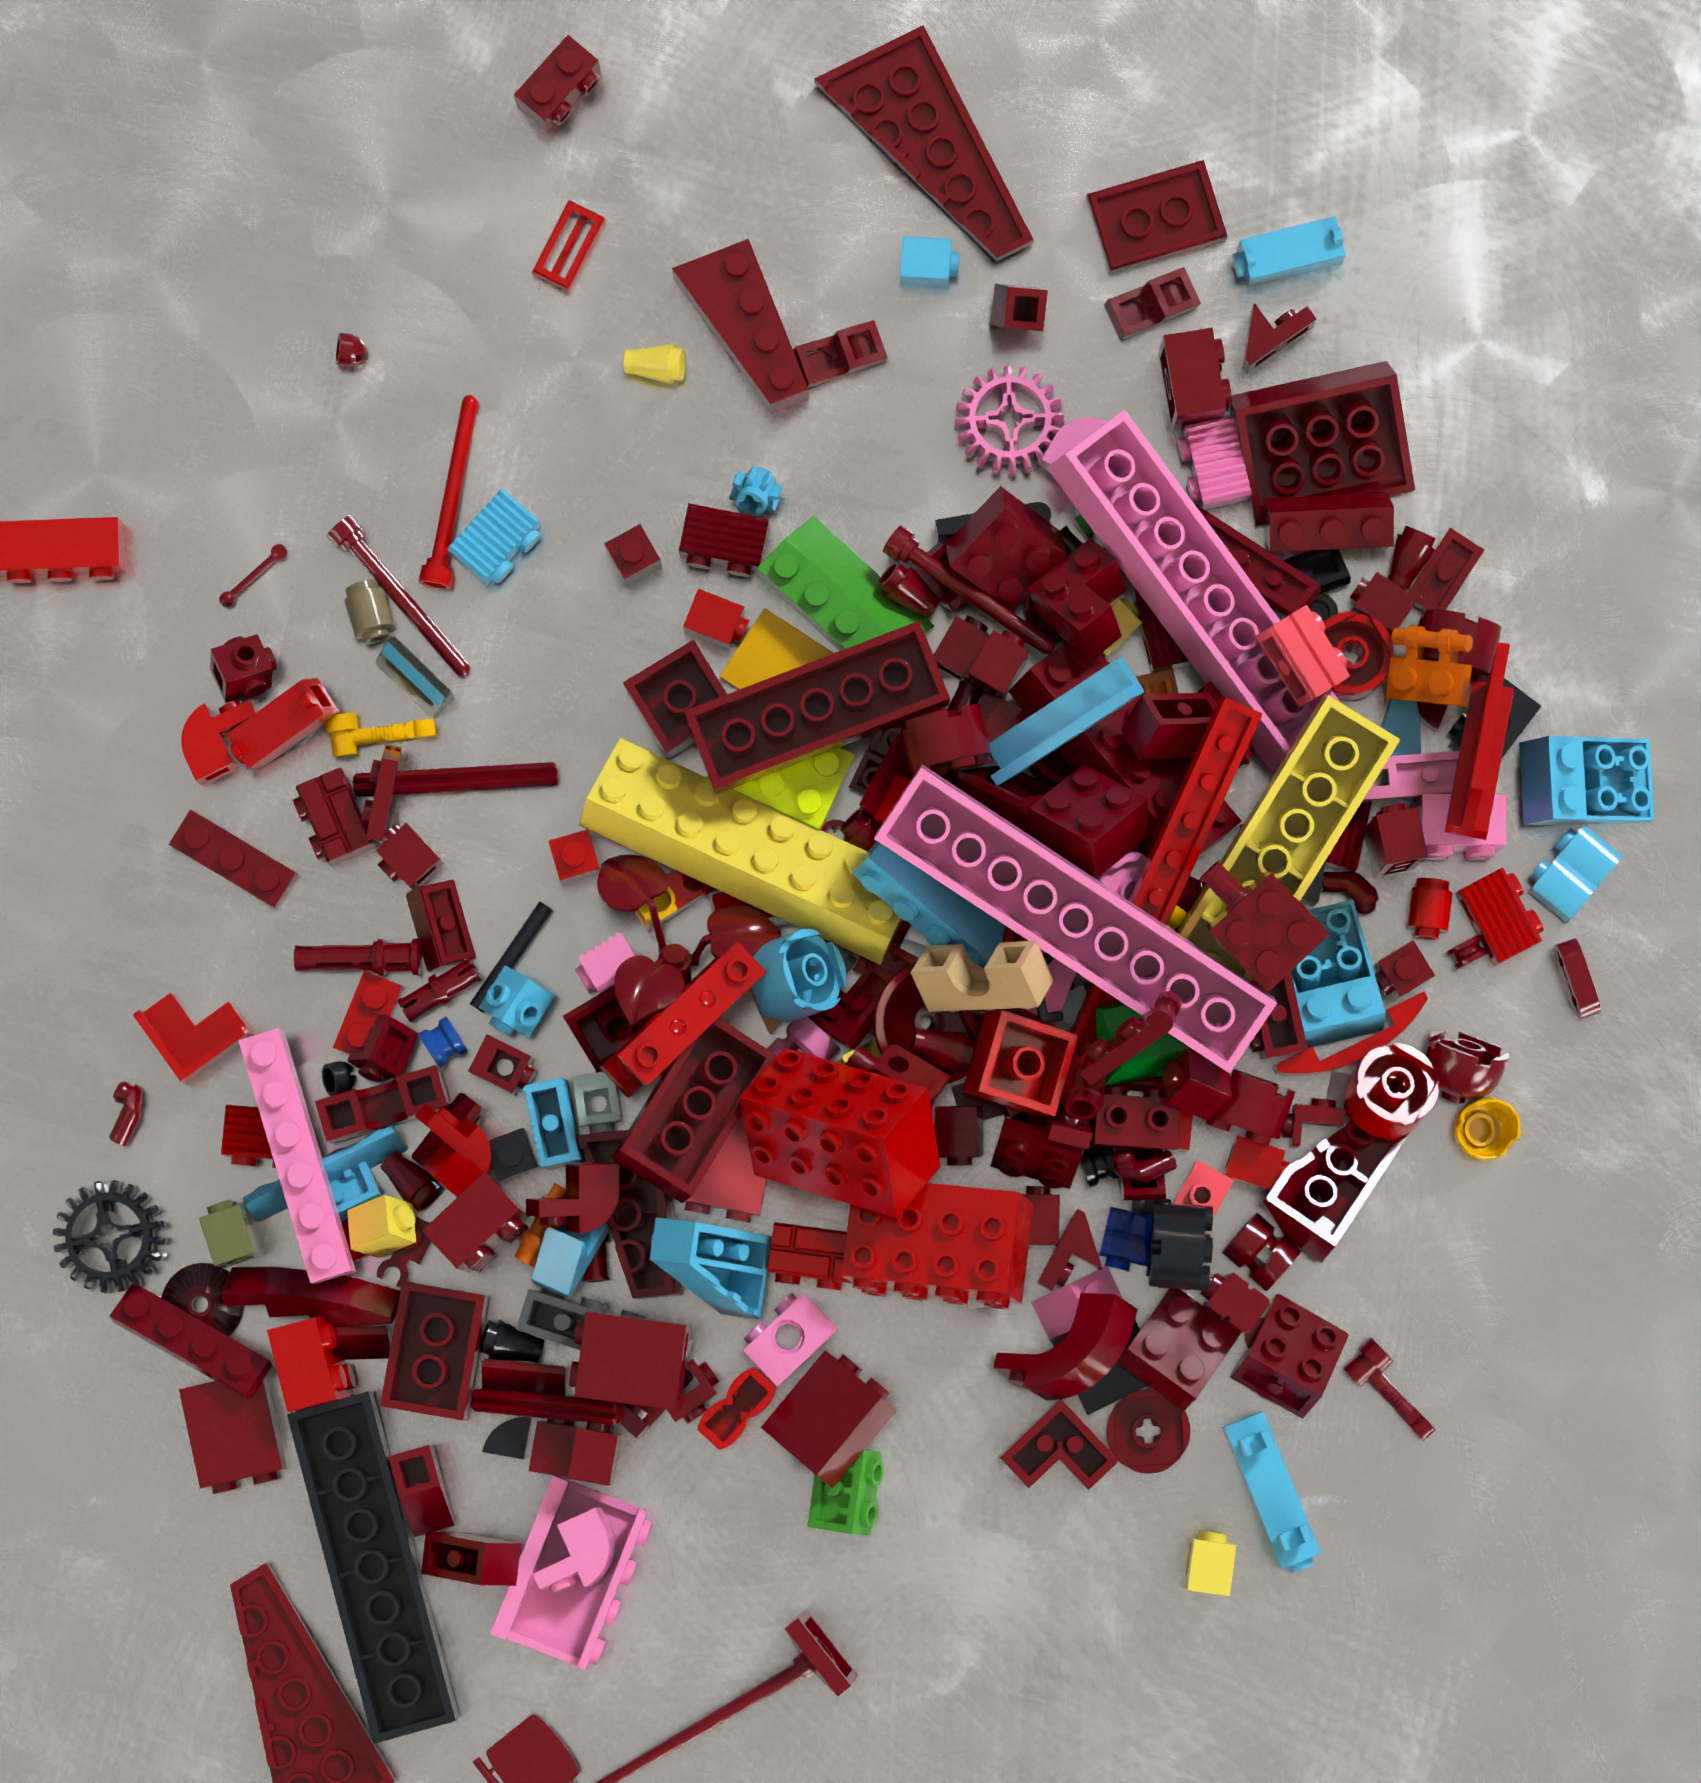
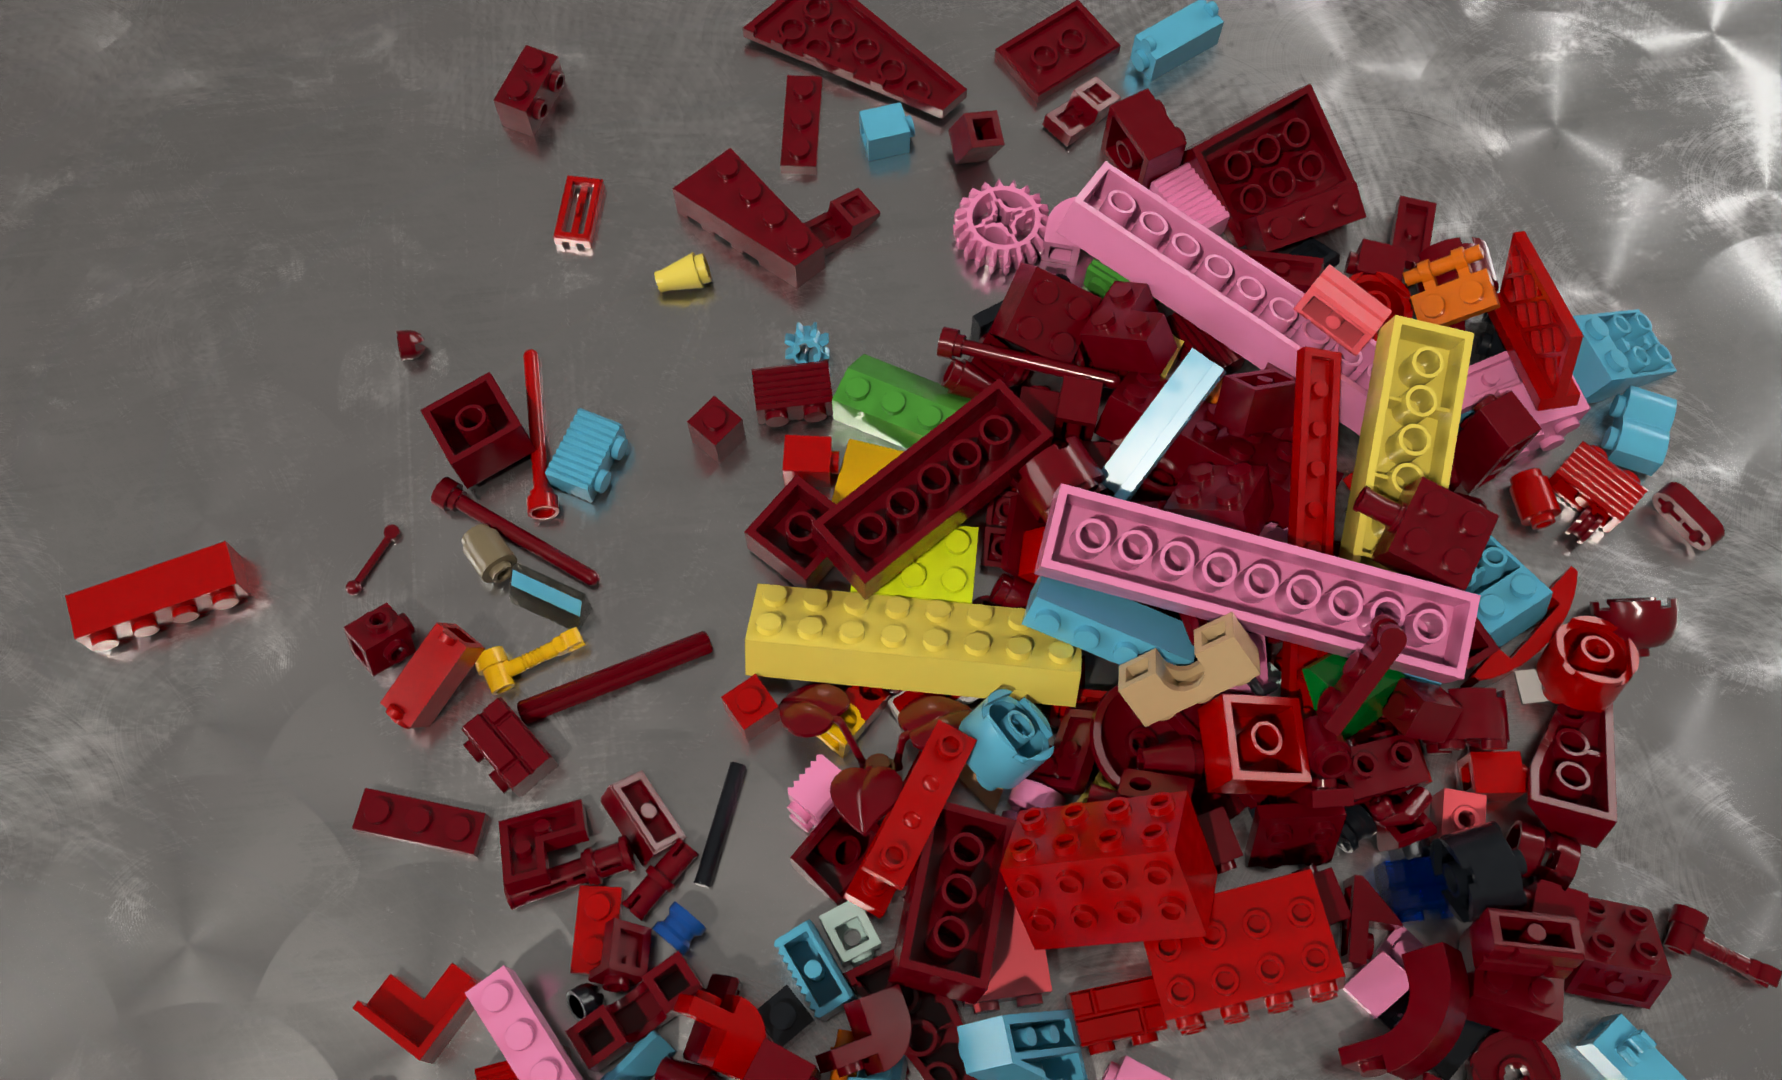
camera: 20 degrees left, 15 degrees down
red brick [181,699,257,786] -> none
dark red plate [361,745,402,841] -> none
dark red brick [376,823,443,890] -> none
dark red brick [468,1034,536,1095] -> none
medium azure brick [478,965,555,1038] -> none
dark red slope [1242,304,1317,374] -> none
dark red bracket [1282,1098,1346,1148] -> none
dark red brick [1373,940,1435,1001] -> none
dark red cone [1387,526,1436,590] -> none
yellow hair [1453,1097,1521,1161] -> none
none -> dark red brick [420,372,536,489]
none -> dark red plate [499,799,589,896]
none -> dark red plate [780,75,823,175]
none -> dark red brick [1469,907,1585,979]

